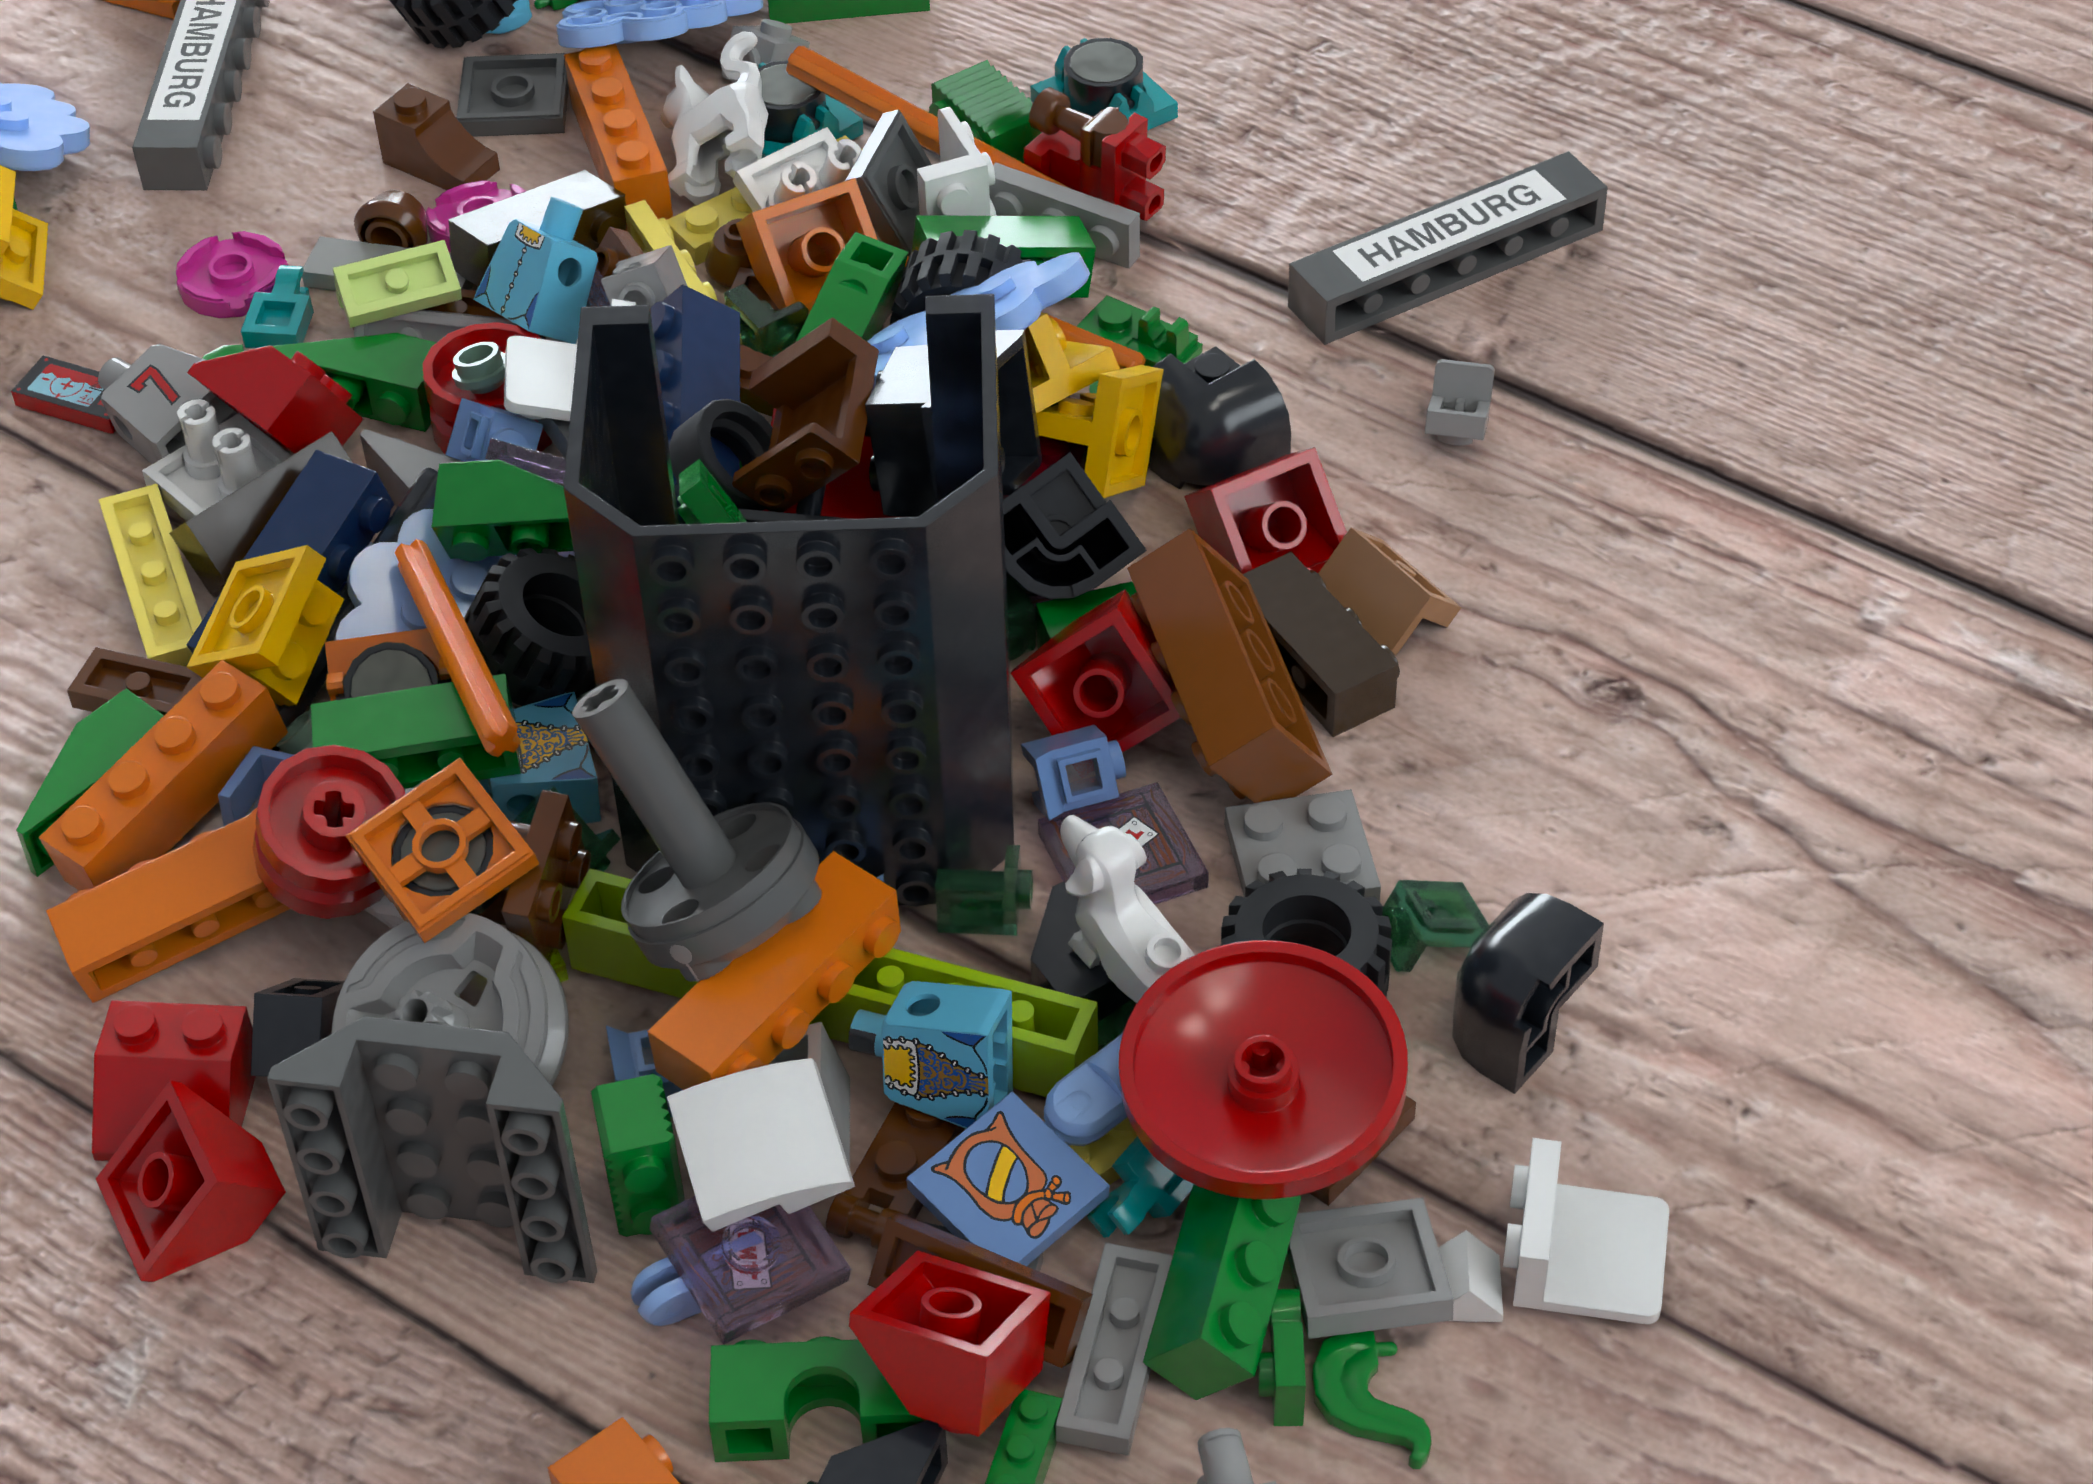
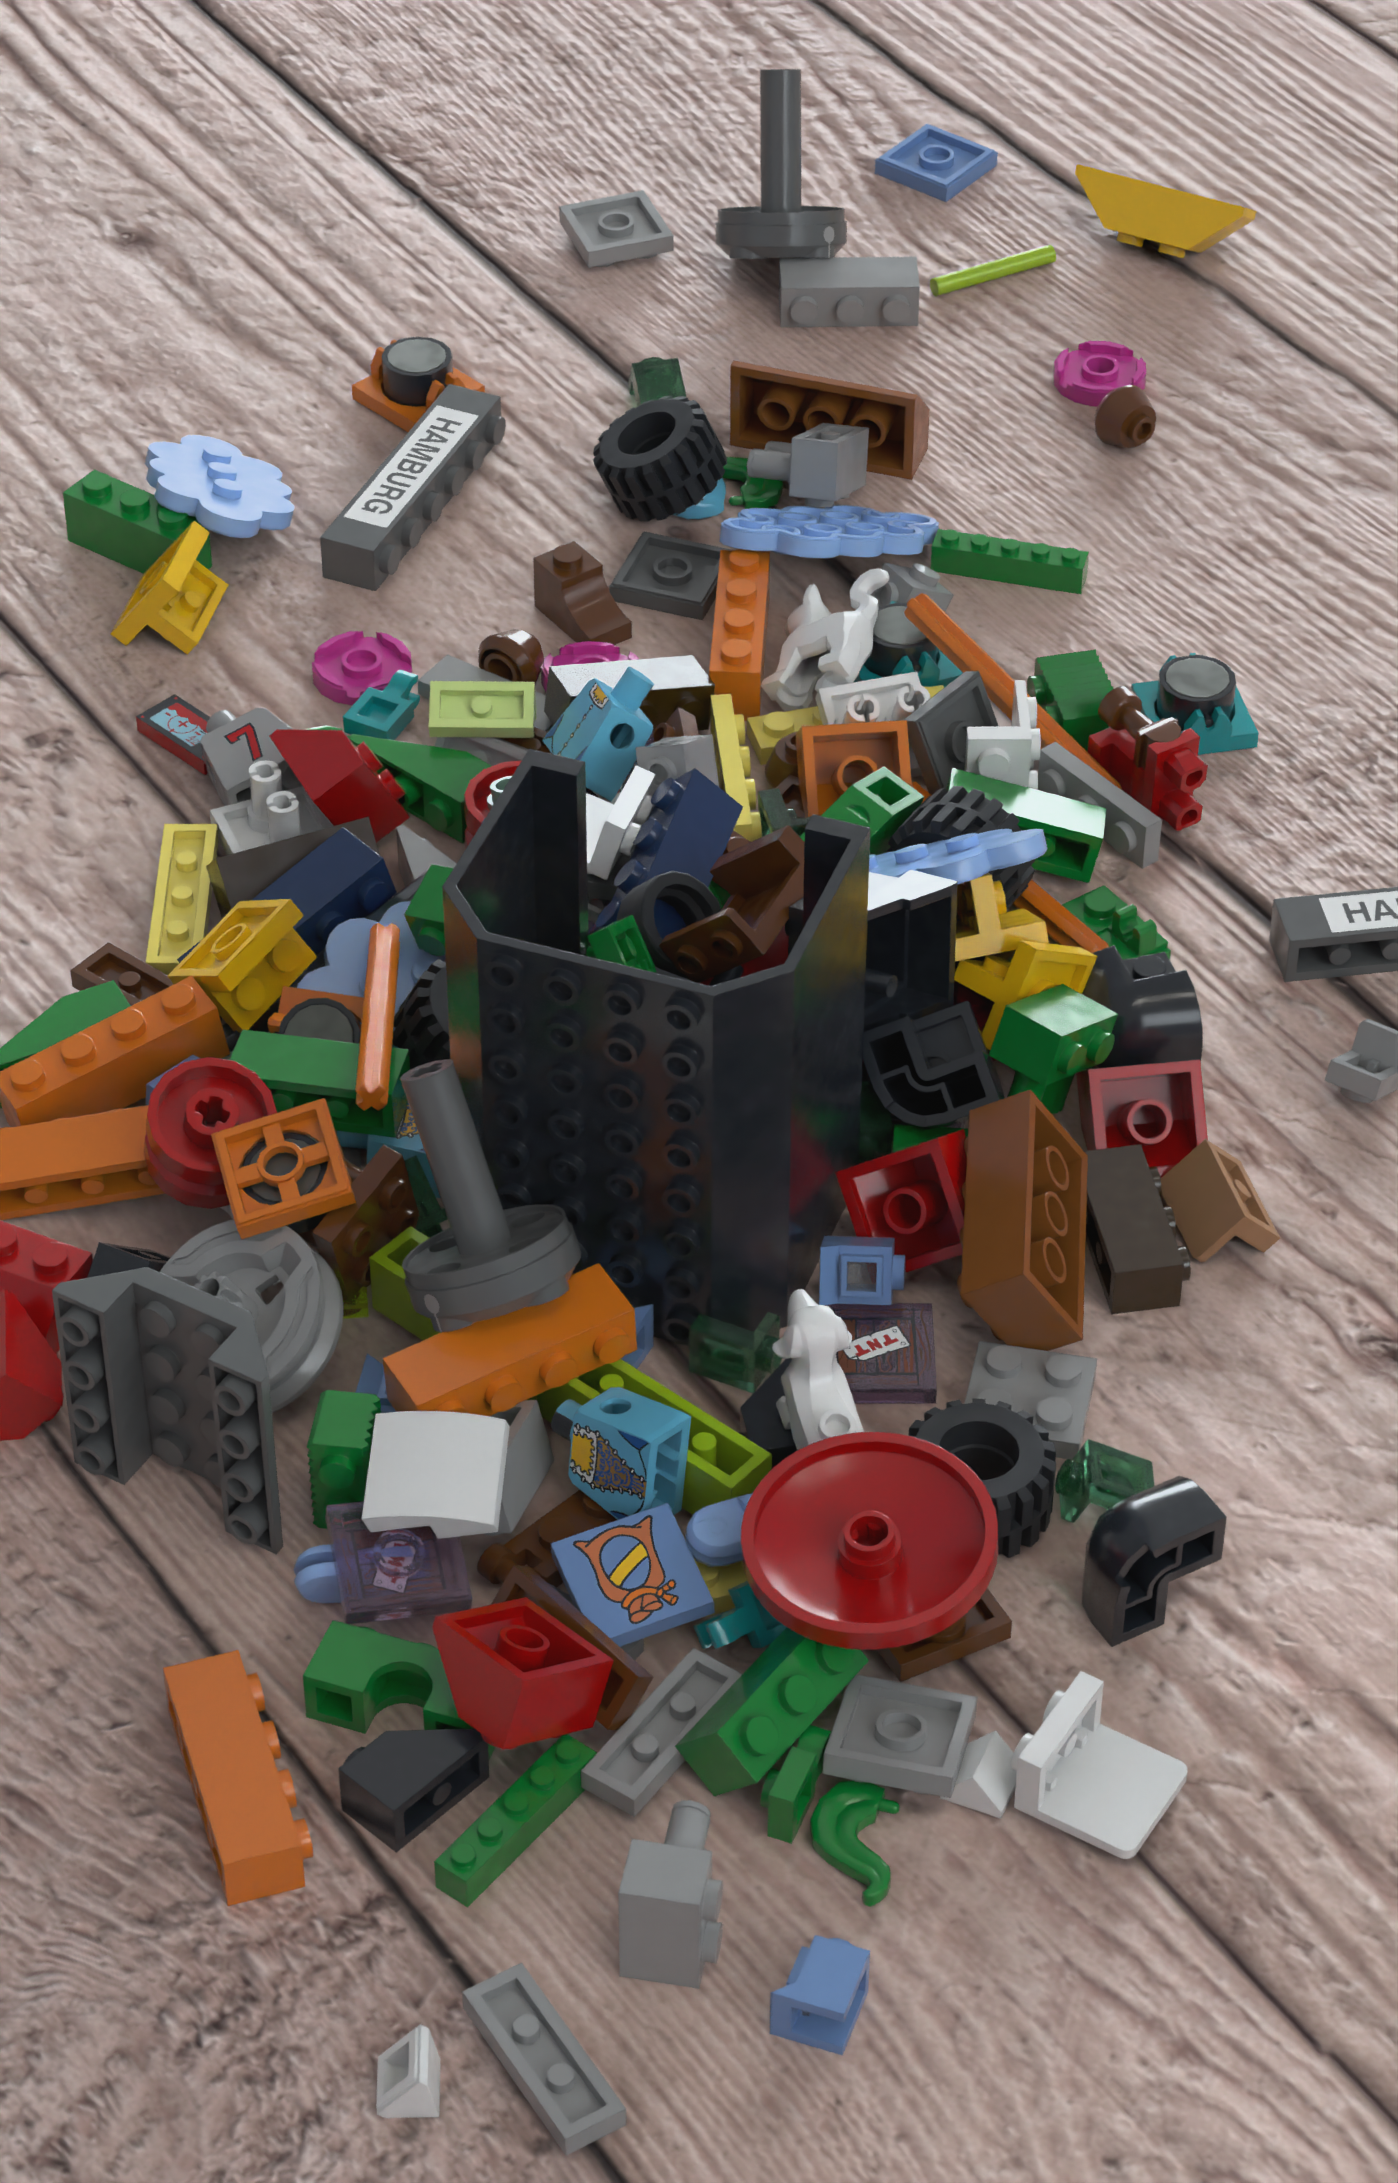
camera: 20 degrees right, 5 degrees down
none -> green brick [989,984,1118,1114]

